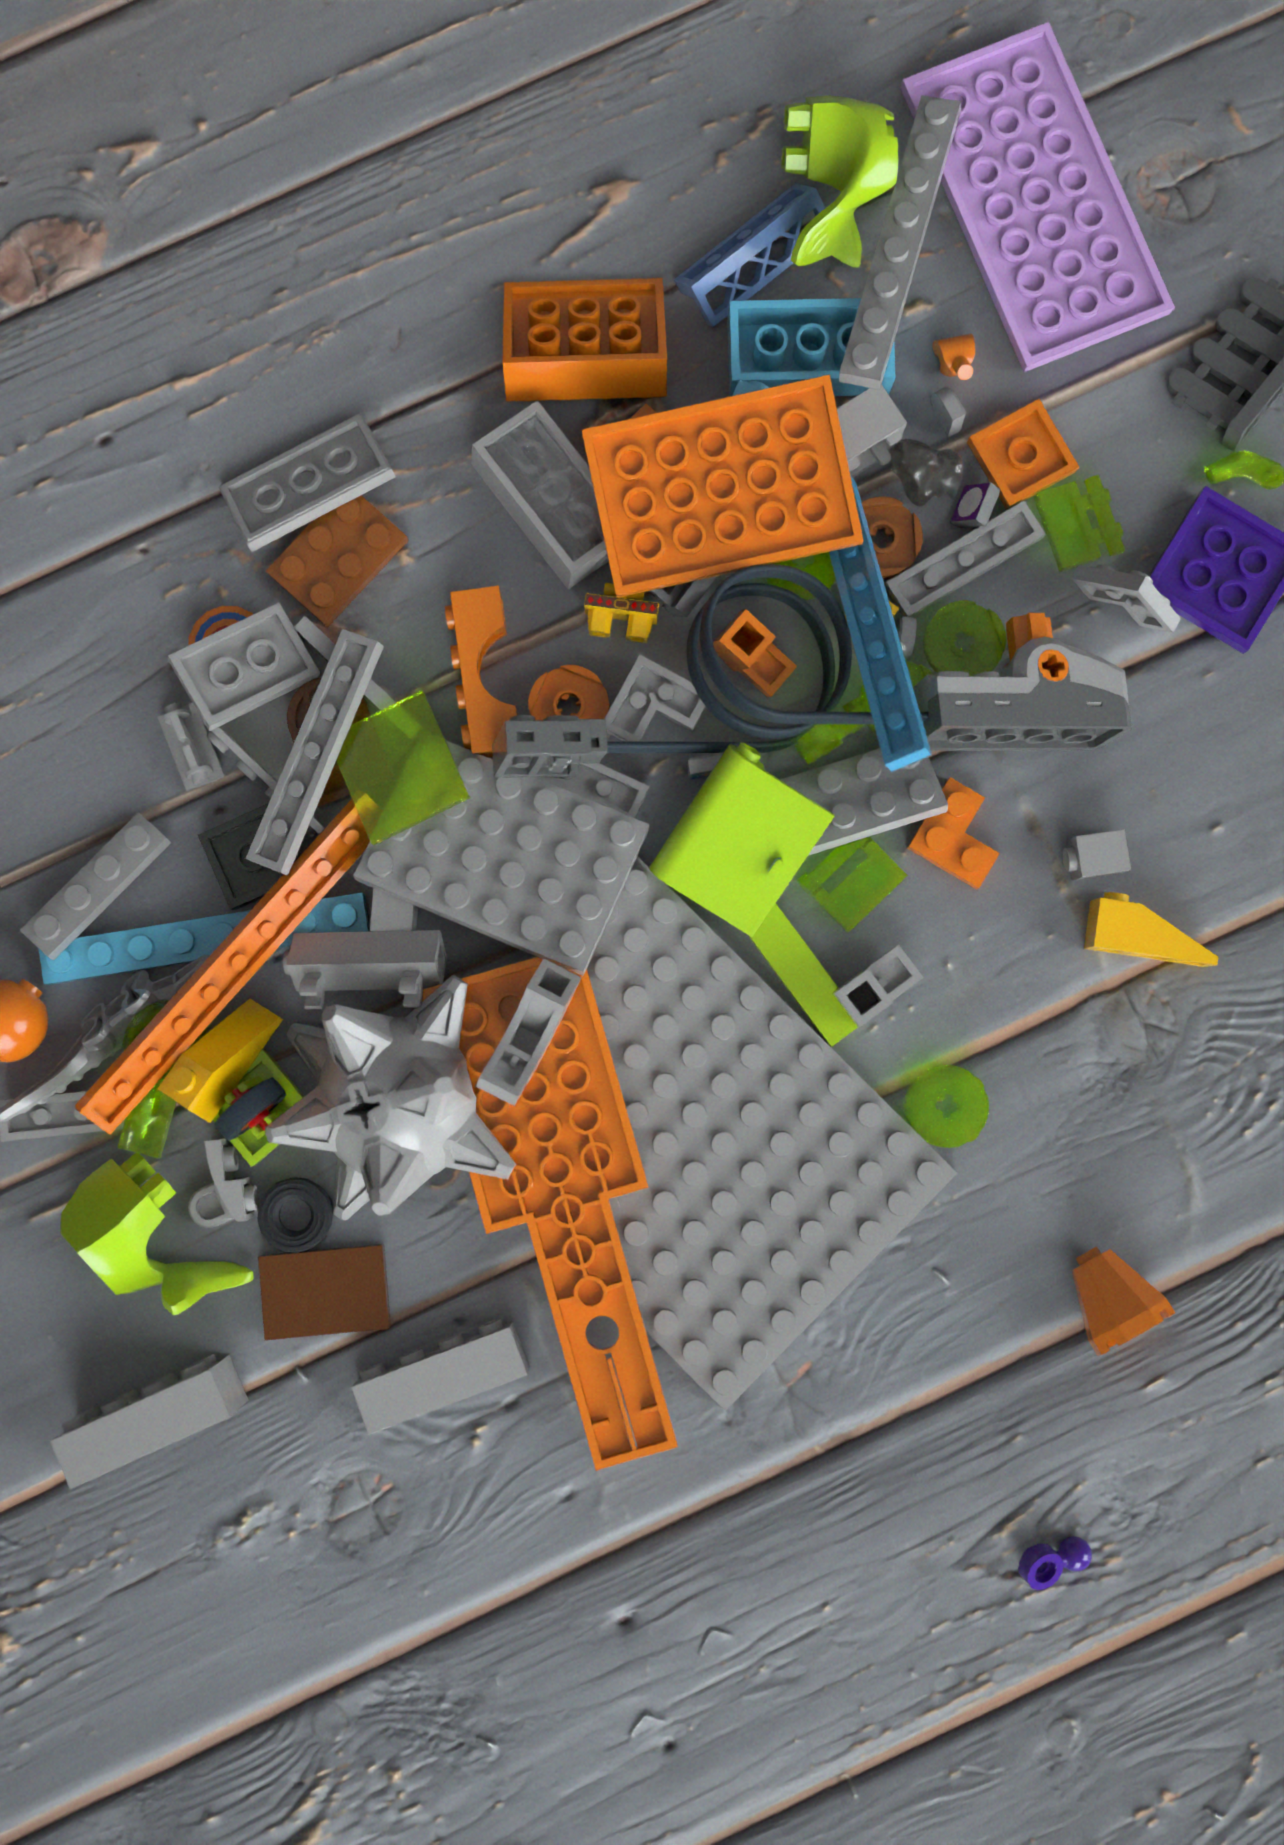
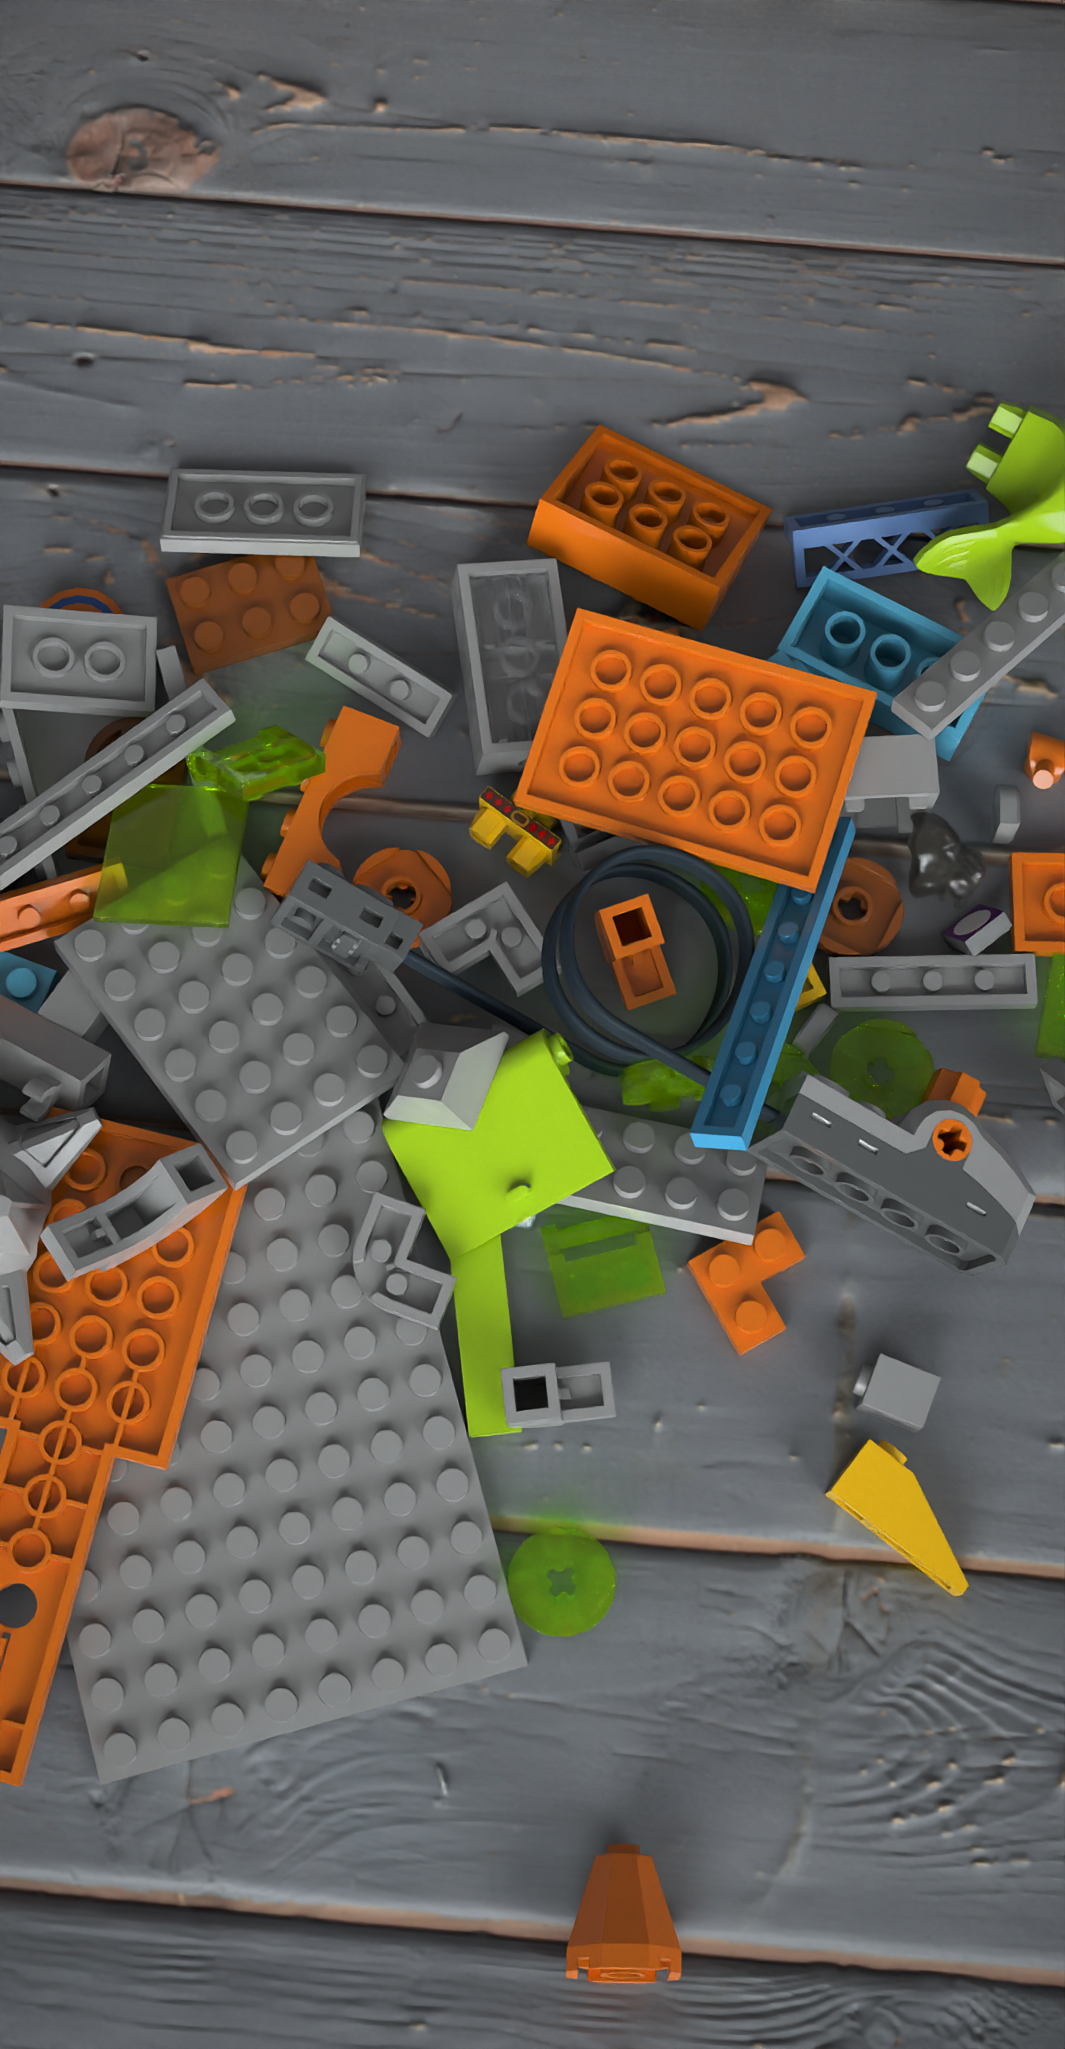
camera: 30 degrees right, 10 degrees down
none -> clear neon green plate [187,725,325,801]
none -> light grey plate [305,616,459,738]
none -> light grey plate [353,1191,457,1331]
none -> light grey slope [383,1022,510,1131]

